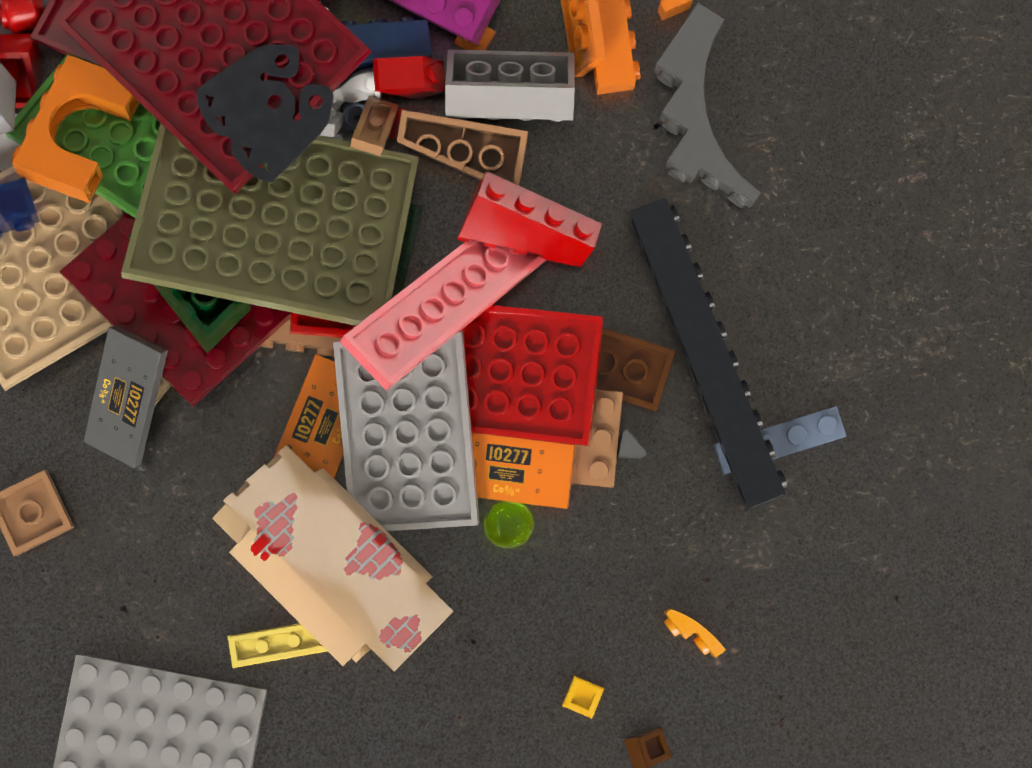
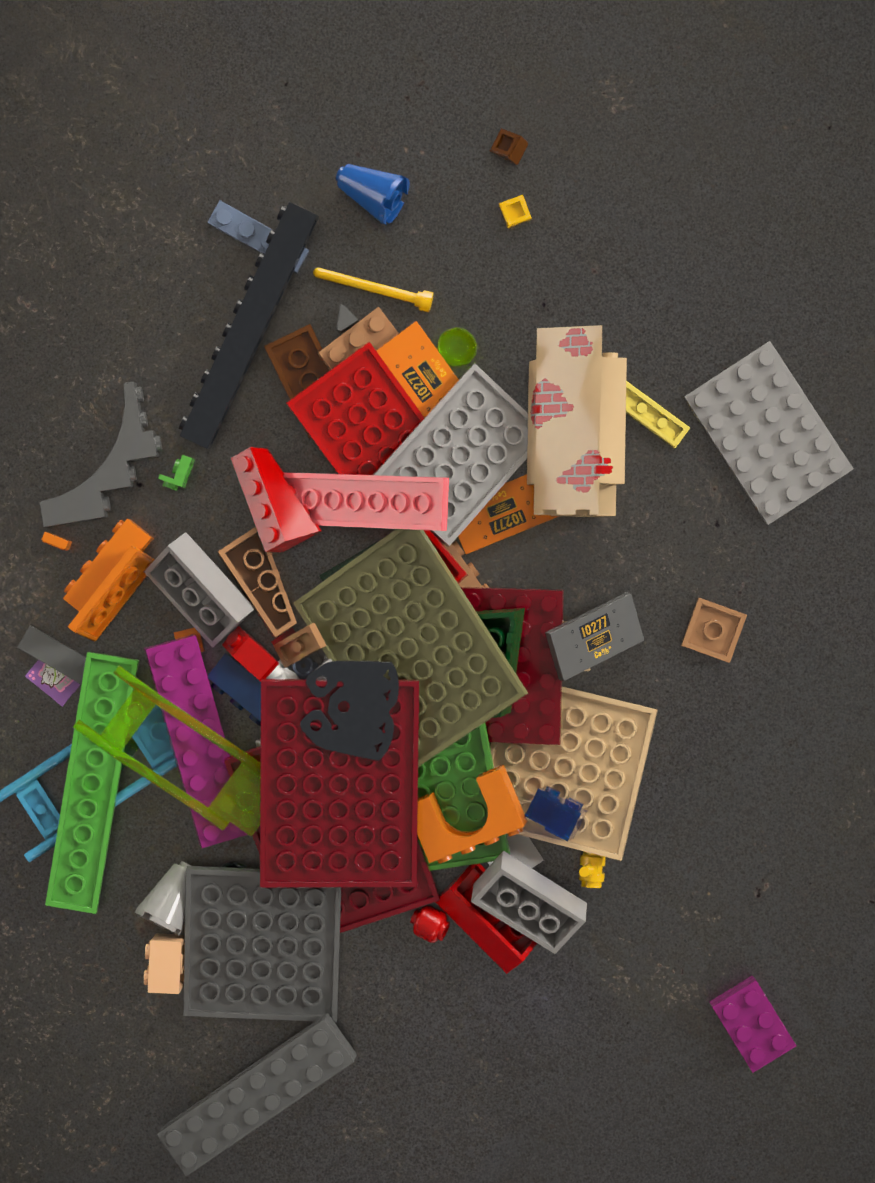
camera: 130 degrees left, 5 degrees up
light orange slope [663,608,726,658] -> none
none -> bright green bracket [158,455,195,491]
none -> yellow piece [313,268,434,313]
none -> blue cone [335,164,410,225]

